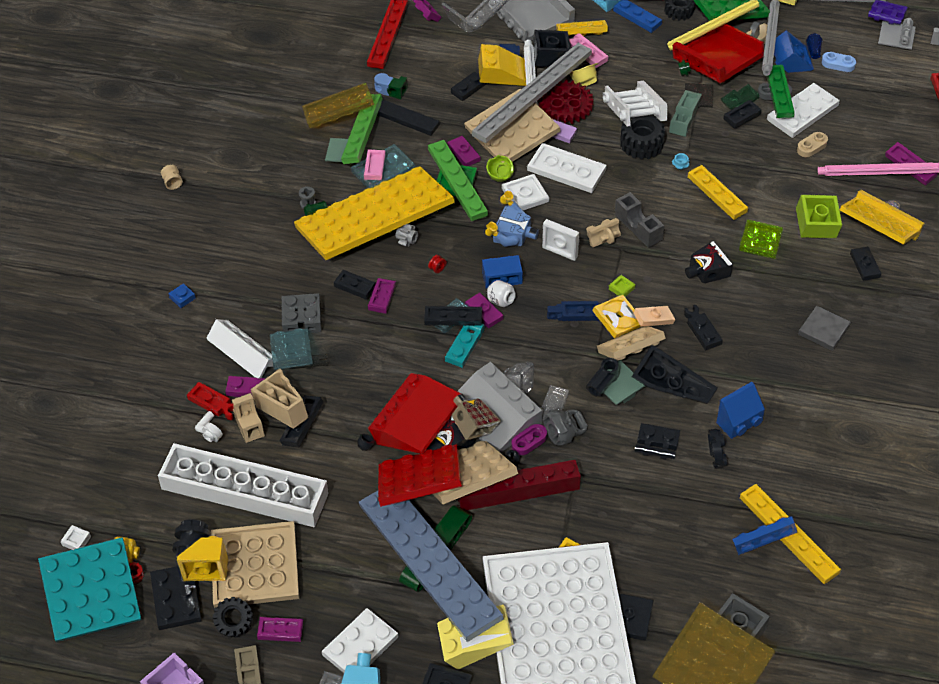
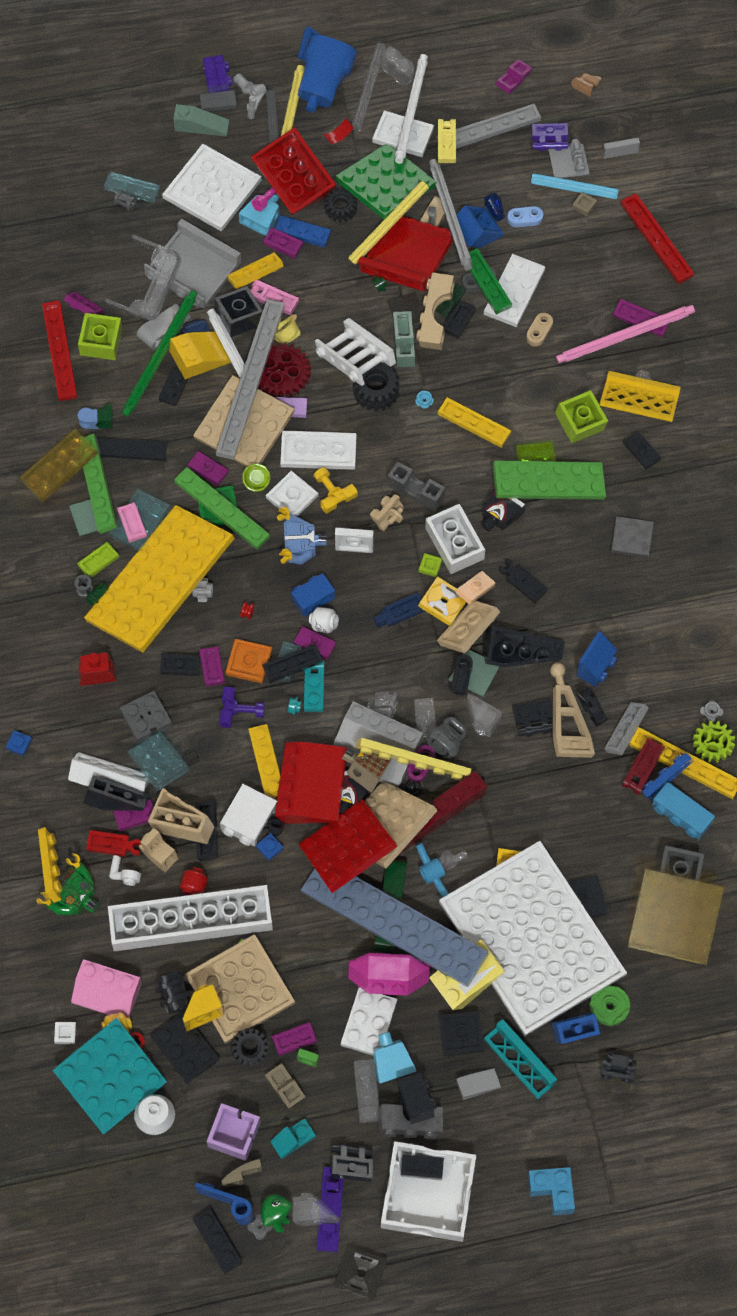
camera: 25 degrees left, 15 degrees up
none -> green torso [36,853,99,916]
none -> yellow plate [38,827,62,903]
none -> bright pink slope [71,959,142,1018]
none -> lime plate [77,542,119,578]
none -> lime brick [78,313,123,360]
none -> red torso [78,653,117,686]
none -> black slope [83,775,149,811]
none -> green piece [121,290,198,417]
none -> white cone [134,1095,175,1135]
none -> light grey door [137,304,191,350]
none -> red head [180,867,208,896]
none -> dark purple bar [219,687,265,728]
none -> white panel [220,784,277,846]
none -> orange tile [225,639,272,684]
none -> yellow plate [248,724,281,800]
none -> blue plate [256,833,284,861]
none -> magenta plate [263,227,303,259]
none -> teal plate [287,697,301,715]
none -> bright green tile [297,1049,319,1068]
none -> yellow bar [314,467,358,514]
none -> dark pink wedge [348,953,429,996]
none -> light yellow plate [355,738,471,780]
none -> dark azure piece [415,842,449,898]
none -> tan arch [416,273,455,350]
none -> white brick [425,504,485,574]
none -> clear plate [440,850,468,870]
none -> clear slope [466,694,502,737]
none -> bright green plate [493,461,606,500]
none -> medium azure axle [531,173,619,199]
none -> tan plate [550,663,595,758]
none -> dark tan plate [572,192,597,216]
none -> light grey tile [604,702,649,755]
none -> dark red plate [622,738,665,795]
none -> dark azure brick [652,782,715,840]
none -> lime gear [693,721,735,763]
none -> light grey plate [700,700,723,722]

